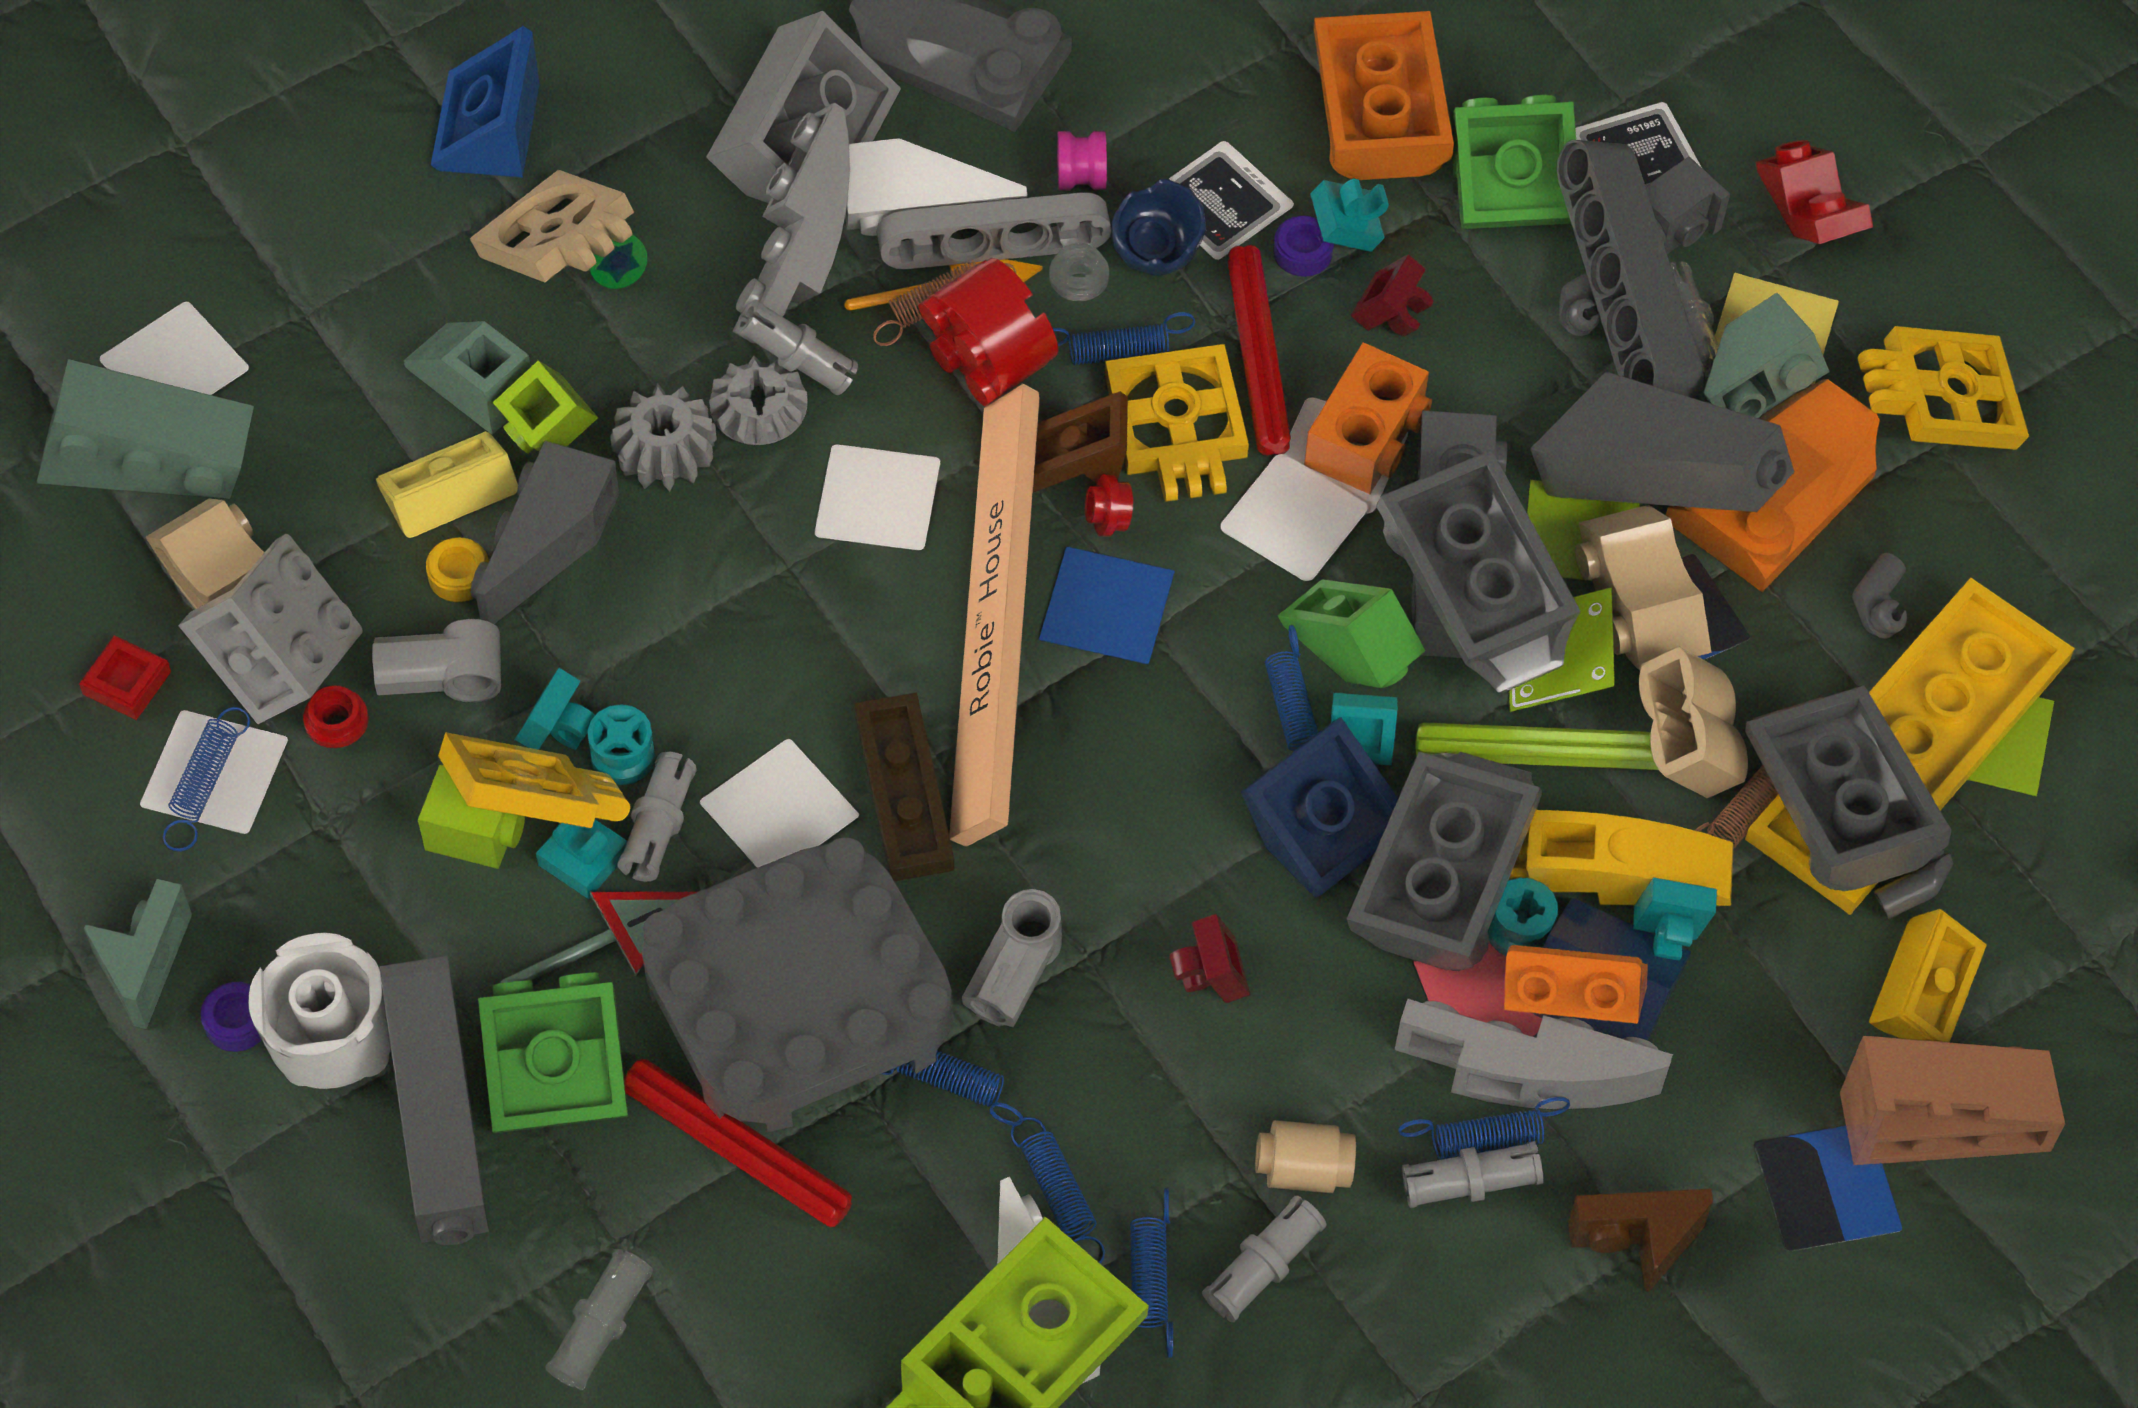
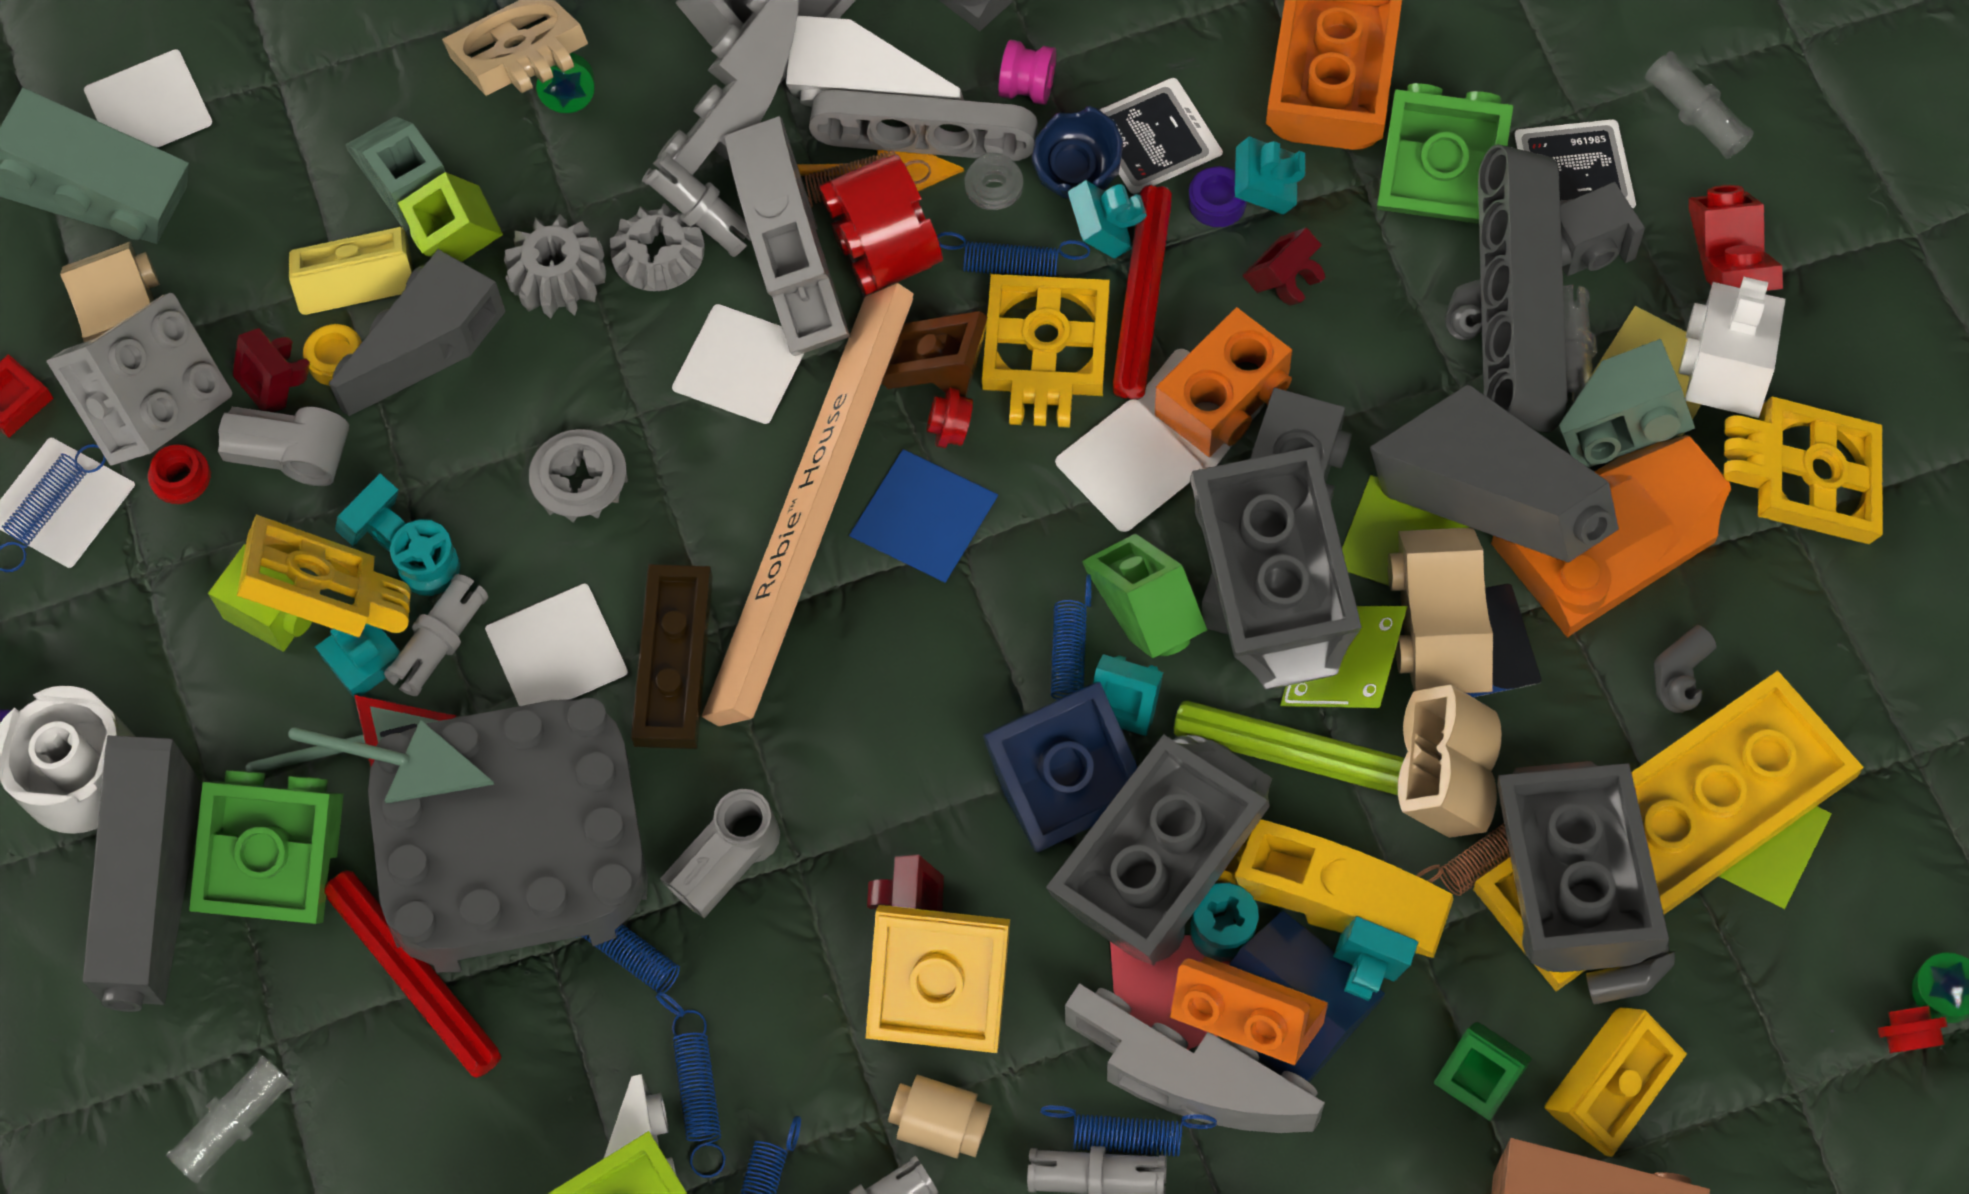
camera: 20 degrees right, 5 degrees up
none -> dark red tile [232,328,310,412]
none -> sand green piece [288,719,494,804]
none -> light grey gear [529,429,628,523]
none -> light grey slope [724,116,851,356]
none -> yellow tile [866,905,1011,1053]
none -> teal tile [1068,180,1147,259]
none -> green slope [1434,1022,1532,1121]
none -> clear pin [1645,51,1754,159]
none -> white brick [1679,277,1785,418]

